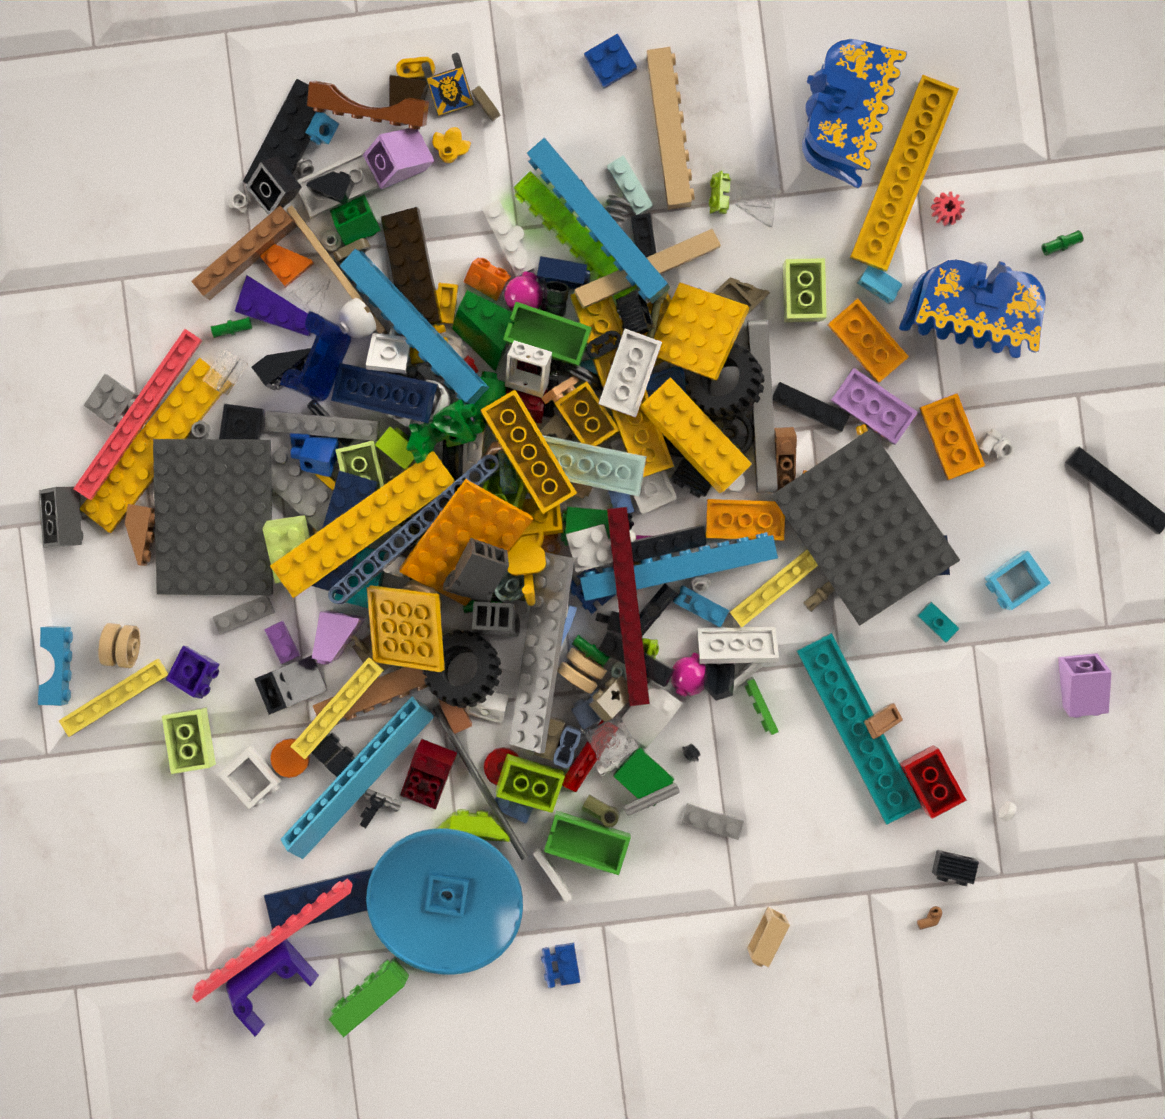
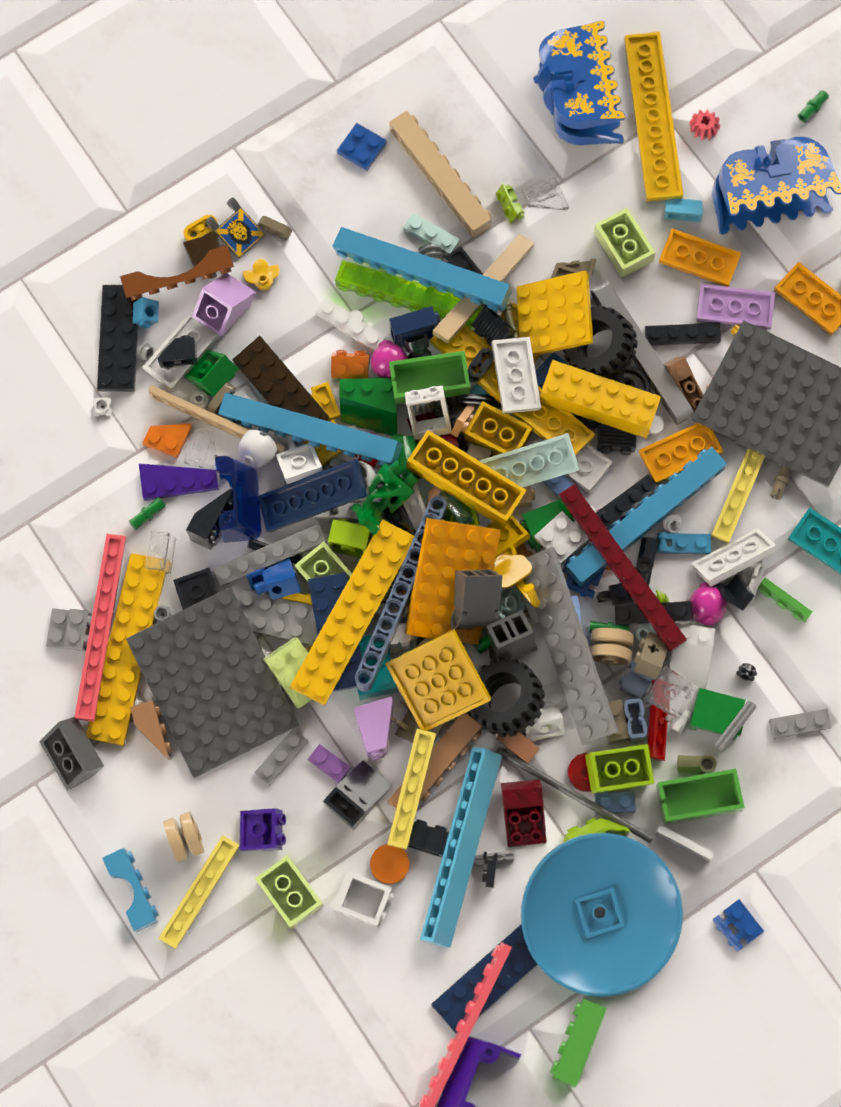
camera: 25 degrees left, 15 degrees down
medium nougat brick [191,205,297,300] -> none
black slope [246,156,302,215] -> none

